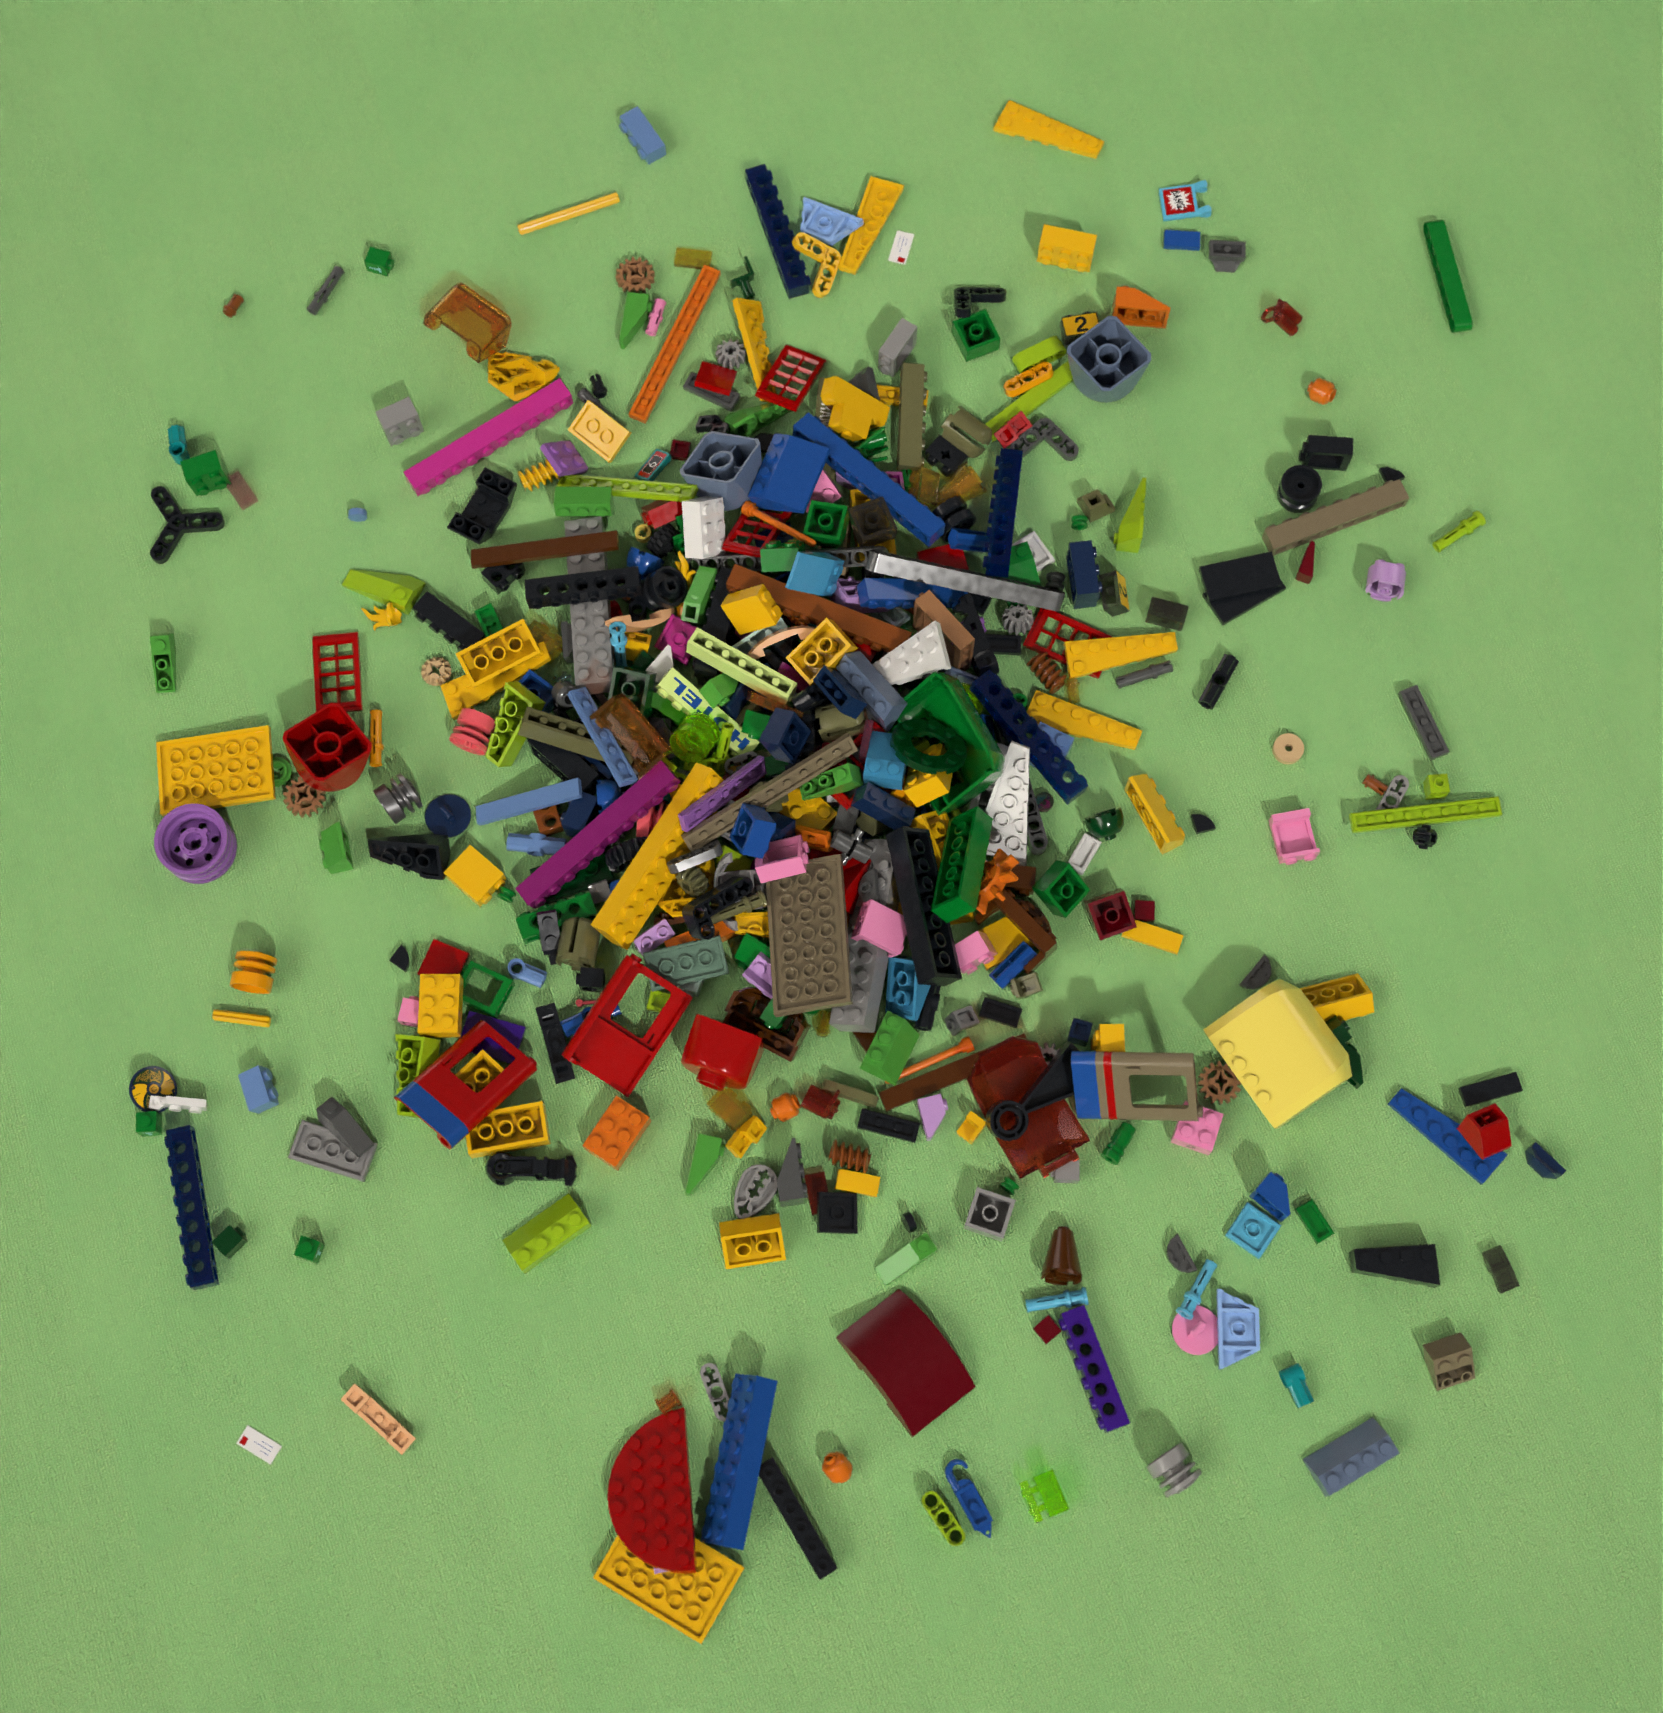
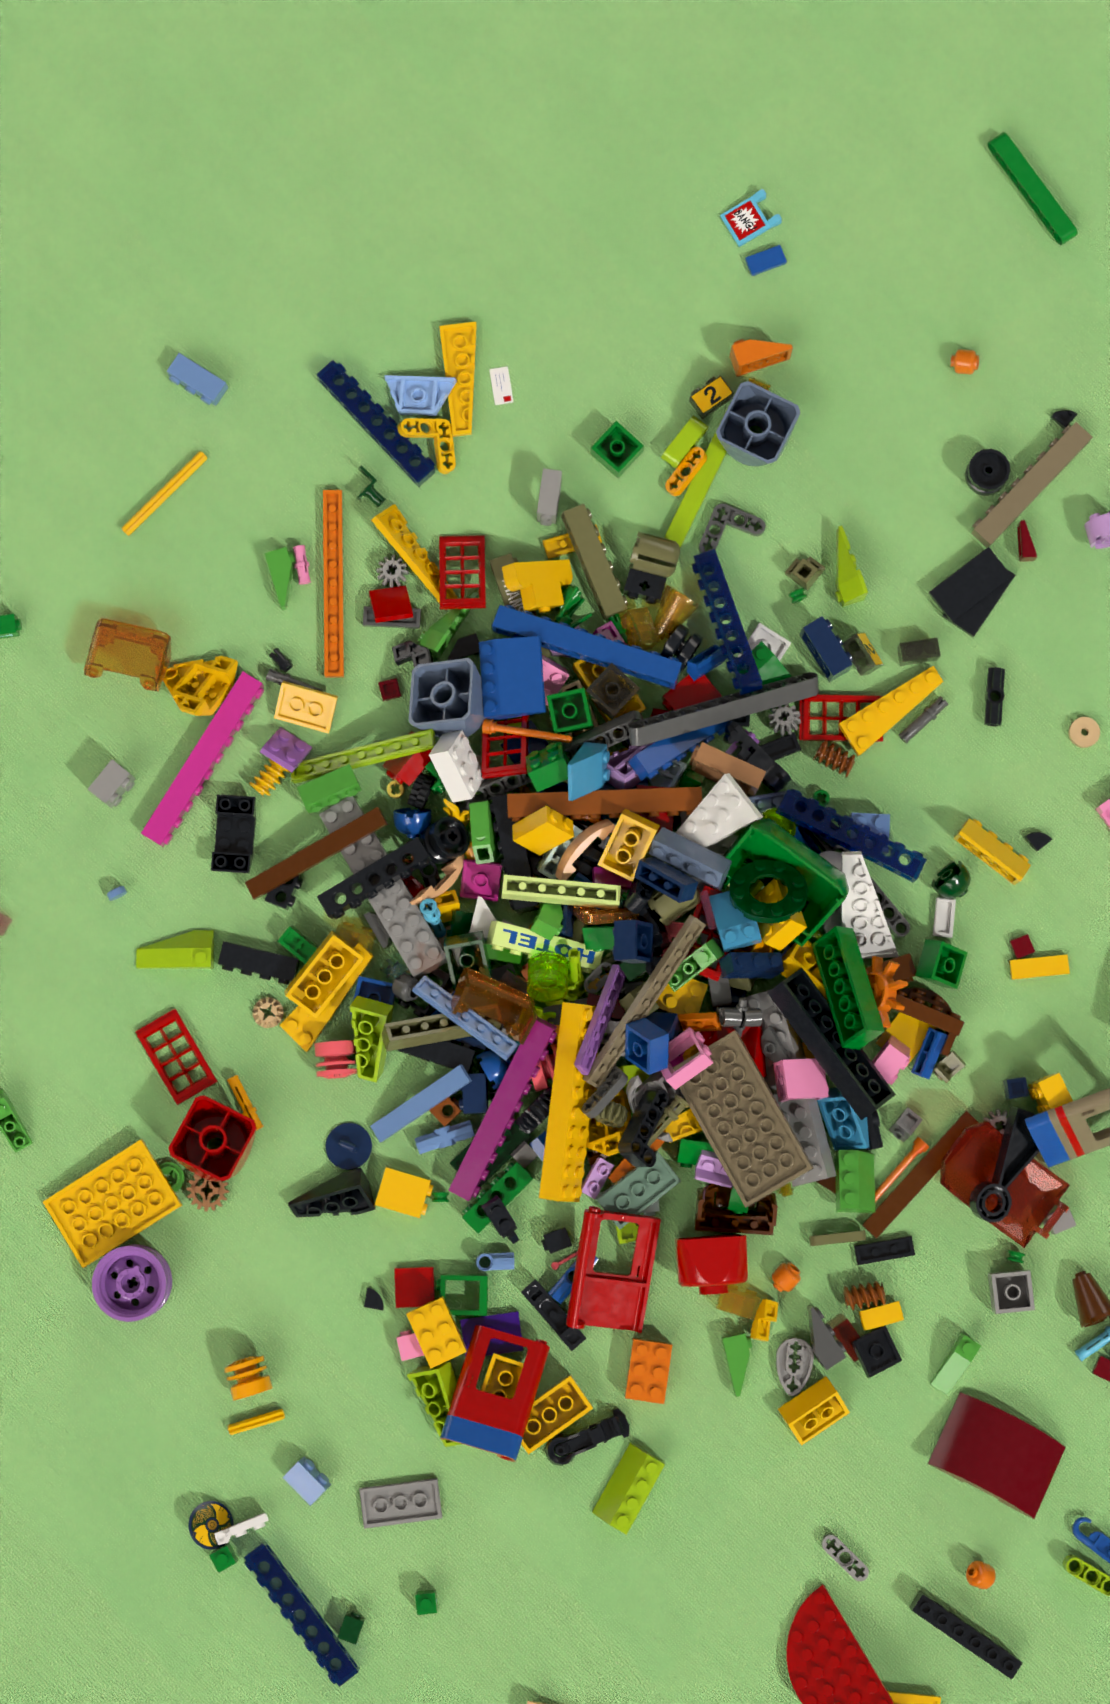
camera: 25 degrees left, 10 degrees up
dark grey slope [317,1097,374,1158] -> none
bright green slope [319,822,354,874] -> none
yellow piece [361,602,402,631] -> none
flat silver wheel [373,773,423,824] -> none
olive cylinder [555,917,601,971] -> none
medium nougat gear [616,257,655,294] -> none
slope [634,449,671,481] -> none
clear orange bush [655,1389,682,1416] -> none
clear yellow tile [674,248,712,269] -> none
blue brick [701,1374,778,1550] -> none
clear red piece [800,1084,840,1120] -> none
dark grey slope [848,366,880,401] -> none
black tile [901,1212,917,1233] -> none
lavender slope [917,1094,948,1141] -> none
black beam [954,287,1006,318] -> none
yellow panel [956,1111,986,1145] -> none
black tile [979,997,1022,1028] -> none
red slope [993,411,1033,449] -> none
yellow wing [994,100,1104,159] -> none
yellow wing [1022,690,1142,750] -> none
clear smoke tile [1035,792,1054,812] -> none
yellow brick [1037,224,1097,272] -> none
pearl dark grey wheel [1045,572,1065,591] -> none
clear yellow pin [1065,678,1080,703] -> none
dark red slope [1084,888,1137,940] -> none
green axle [1101,1122,1136,1165] -> none
dark grey slope [1209,240,1246,273] -> none
clear red piece [1261,299,1303,336] -> none
black window [1299,435,1353,471] -> none

